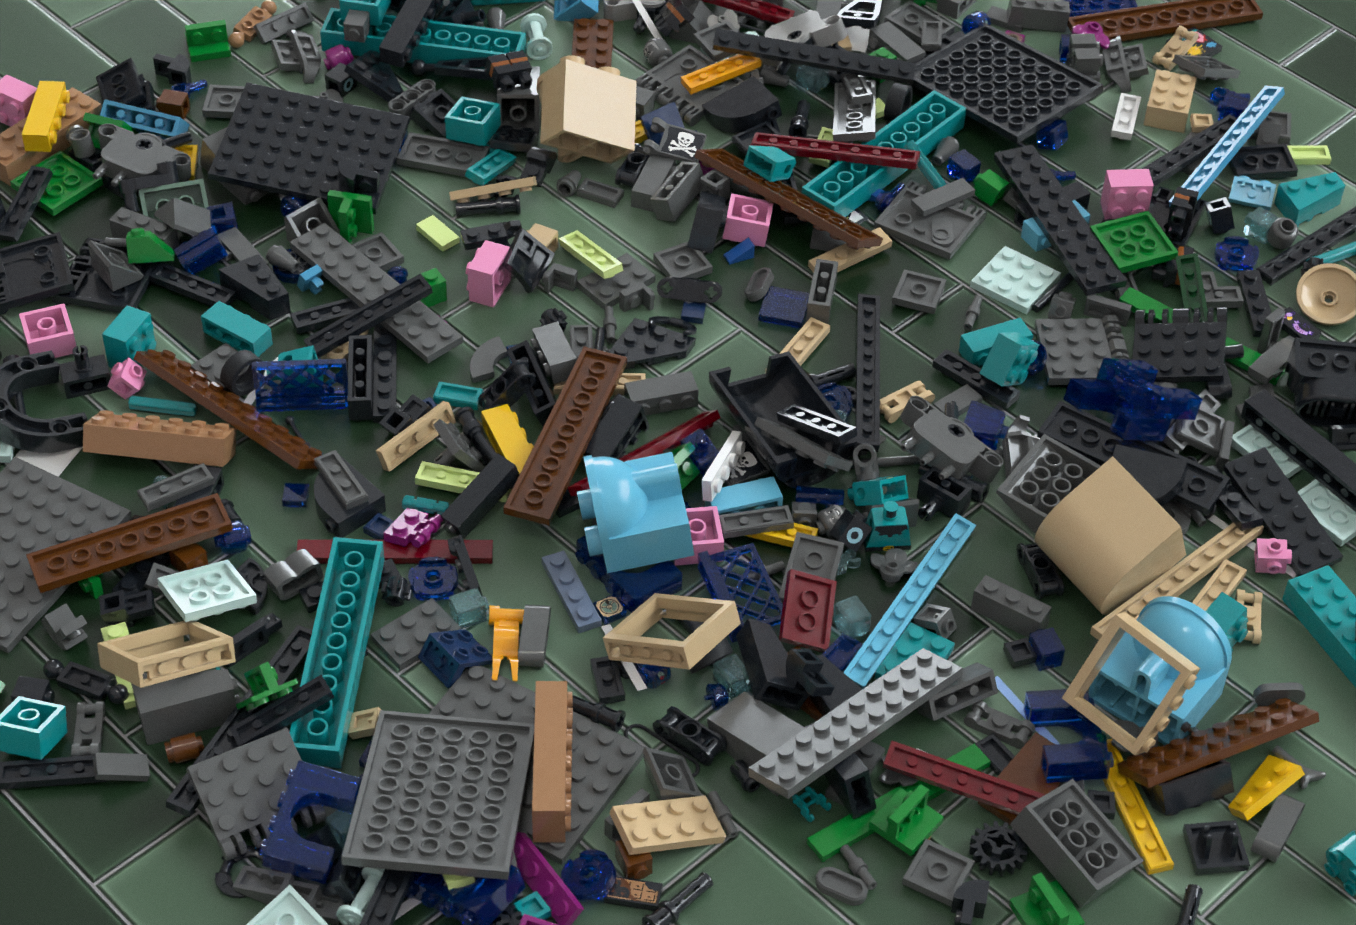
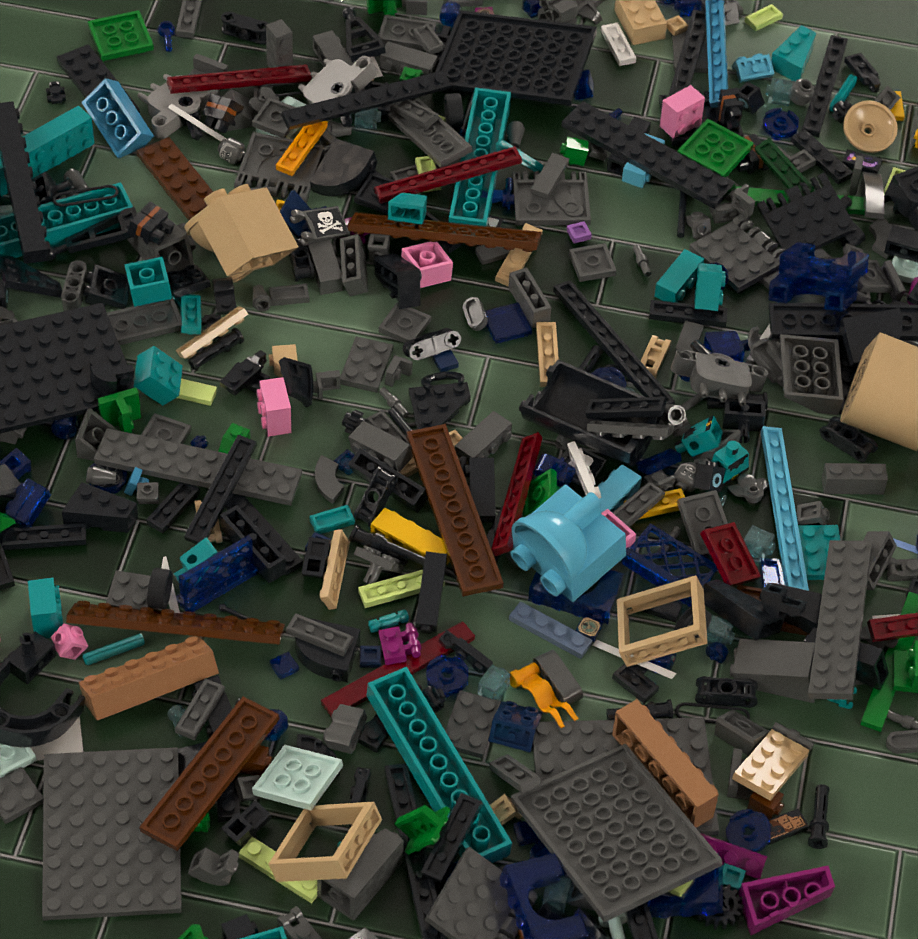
camera: 35 degrees left, 5 degrees up
black plate [43,659,129,704] -> none
reddish brown brick [164,732,204,764] -> none
teal brick [201,301,273,357] -> none
dark grey tile [217,227,269,267] -> none
light aqua hose [520,13,553,60] -> none
yellowish green plate [559,230,623,279] -> none
blue piece [724,237,755,265] -> none
black pin [730,759,761,792] -> none
black pin [788,99,810,138] -> none
clear blue brick [947,149,981,183] -> none
light aqua plate [970,246,1061,315] -> none
black plate [1003,638,1037,668] -> none
clear blue brick [1029,627,1065,671] -> none
black plate [1229,143,1298,180] -> none
none -> black piece [53,185,118,207]
none -> teal brick [134,346,183,406]
none -> dark grey bracket [137,482,159,504]
none -> dark grey plate [489,754,541,793]
none -> medium lavender plate [567,221,592,244]
none -> dark grey bracket [731,184,755,218]

